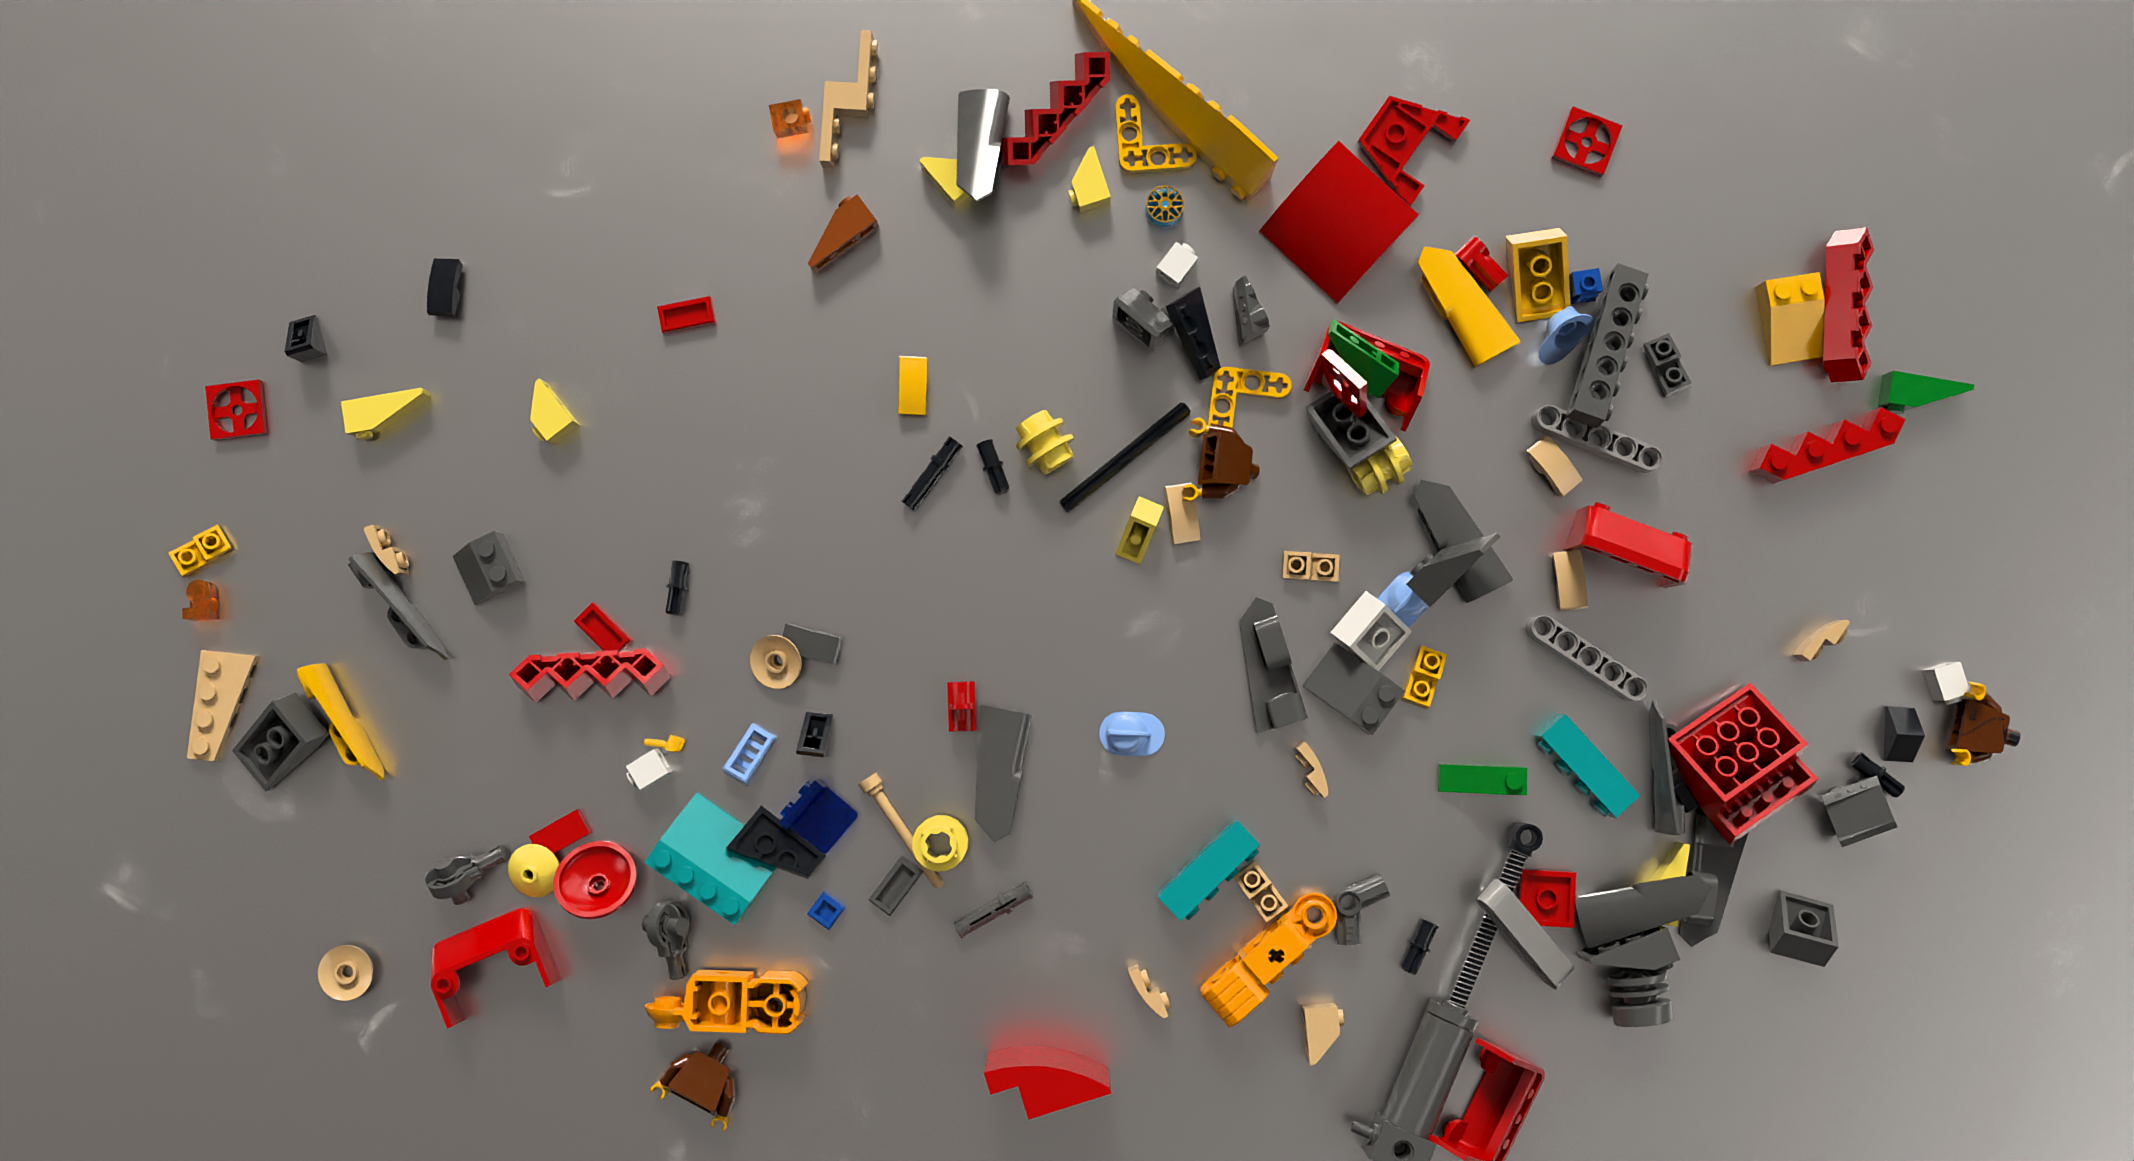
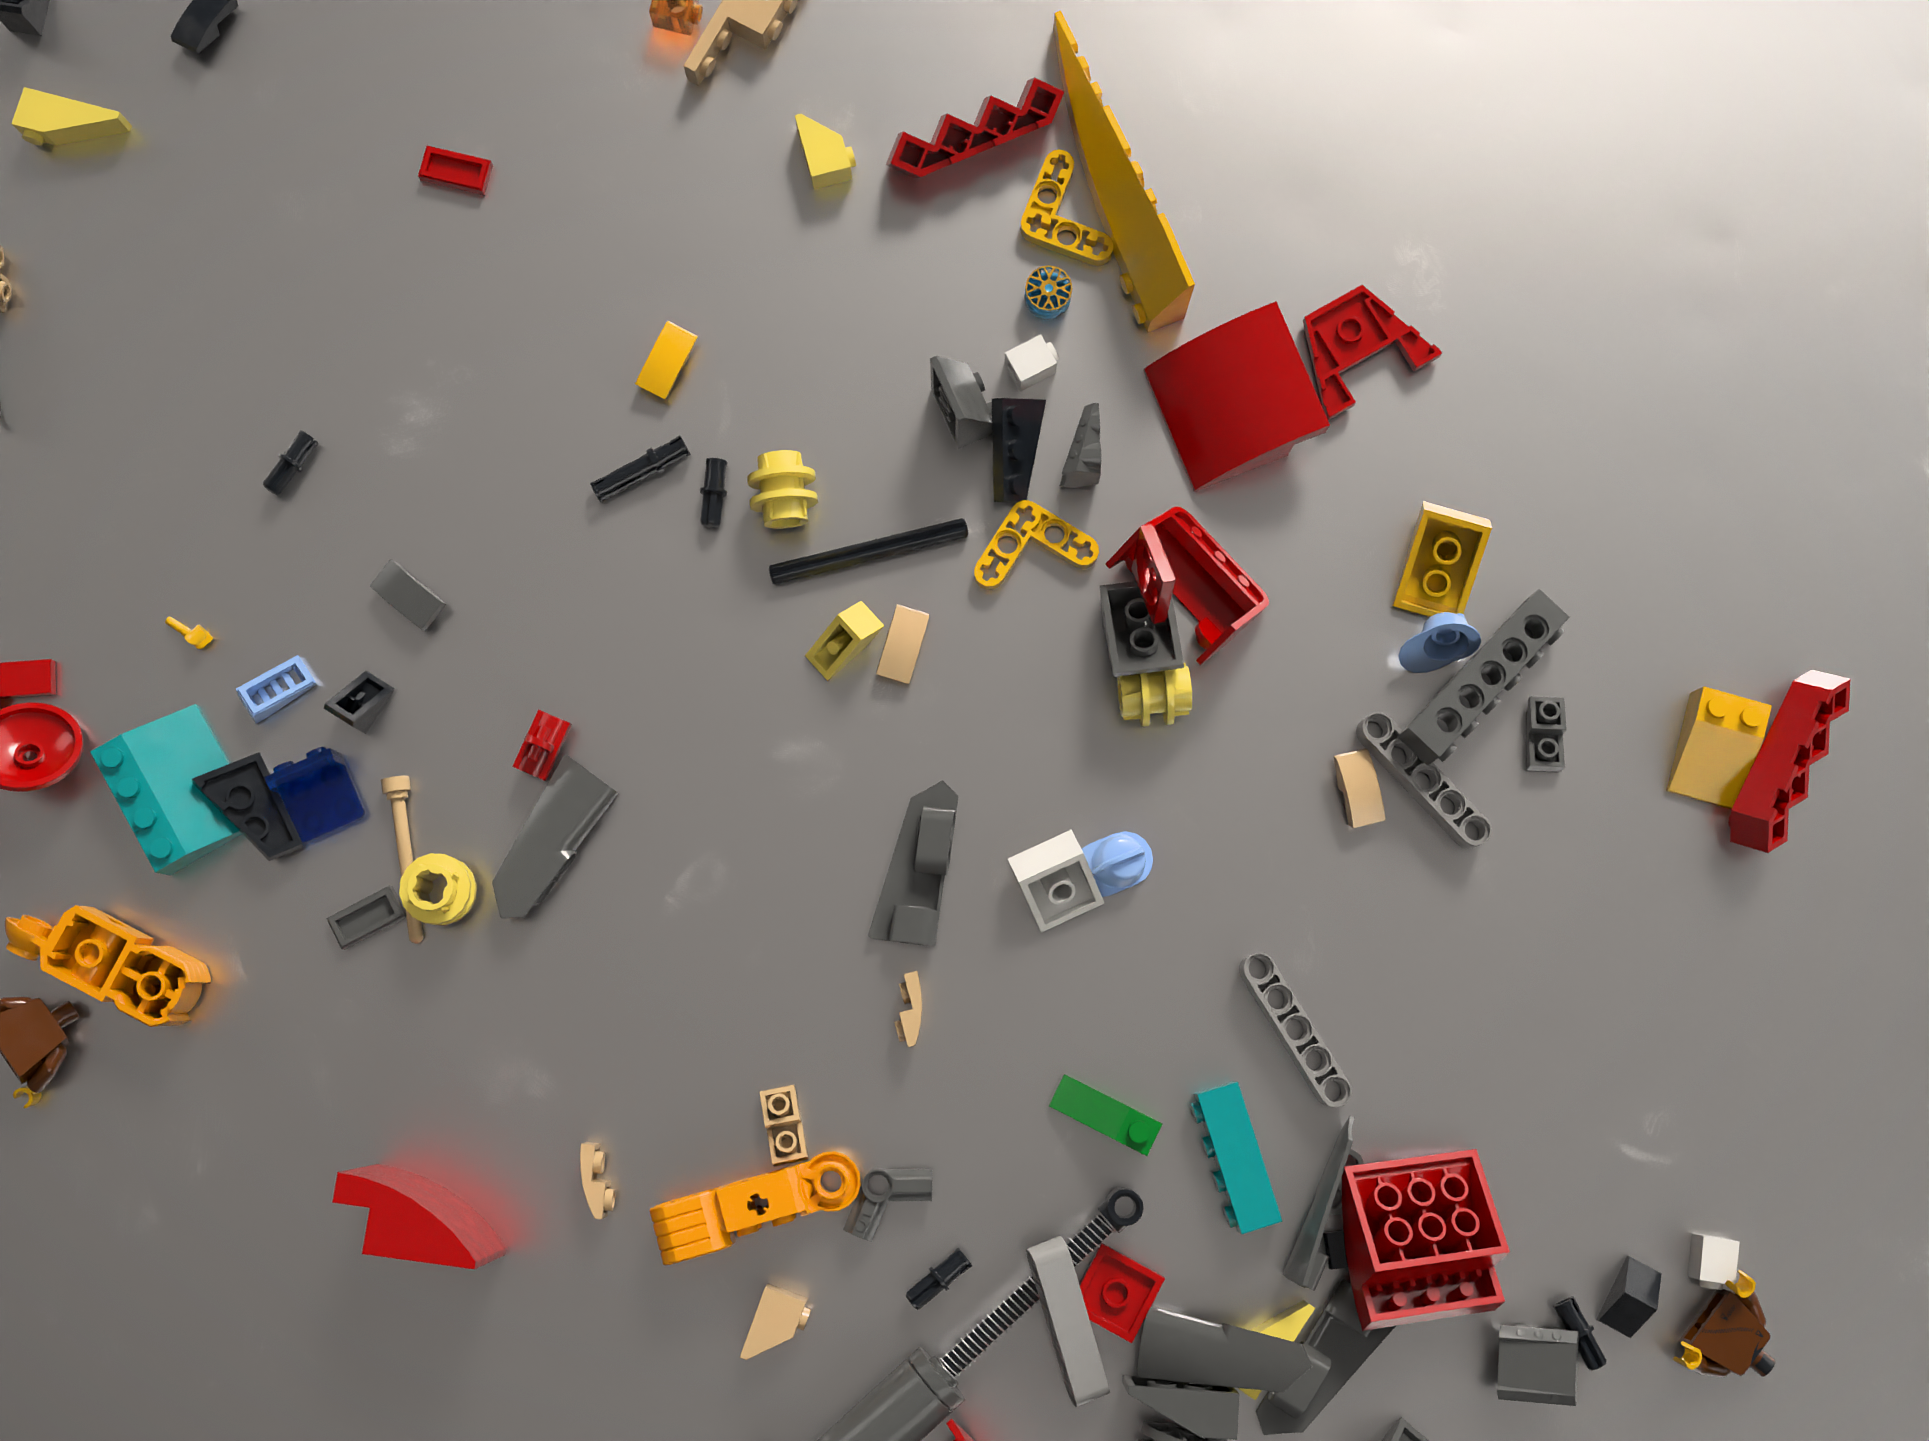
camera: 20 degrees right, 5 degrees down
dark grey slope [452,531,525,605] -> none
red brick [509,648,671,704] -> none
light yellow slope [530,378,579,444] -> none
red tile [574,602,633,652] -> none
white brick [626,748,674,790] -> none
dark grey pin [641,901,689,980] -> none
tan dish [750,635,802,689] -> none
blue tile [807,891,846,930] -> none
dark orange slope [808,194,879,273] -> none
dark grey pin [954,883,1033,938] -> none
dark grey panel [956,89,1010,202] -> none
light yellow slope [1068,146,1111,213] -> none
light blue piece [1099,712,1165,756] -> none
teal brick [1157,819,1260,921] -> none
reddish brown torso [1182,418,1260,502] -> none
tan slope [1283,551,1341,582] -> none
dark grey slope [1302,642,1405,735] -> none
green slope [1328,319,1400,399] -> none
yellow slope [1402,646,1447,709] -> none
dark grey slope [1406,533,1501,607] -> none
dark grey panel [1414,480,1513,603] -> none
yellow panel [1417,246,1520,367] -> none
red piece [1455,237,1508,292] -> none
red piece [1551,106,1623,177] -> none
tan slope [1552,550,1588,611] -> none
windscreen [1563,502,1692,588] -> none
blue window [1569,268,1603,305] -> none
red brick [1749,407,1906,484] -> none
tan slope [1792,619,1850,661] -> none
green slope [1878,371,1974,414] -> none

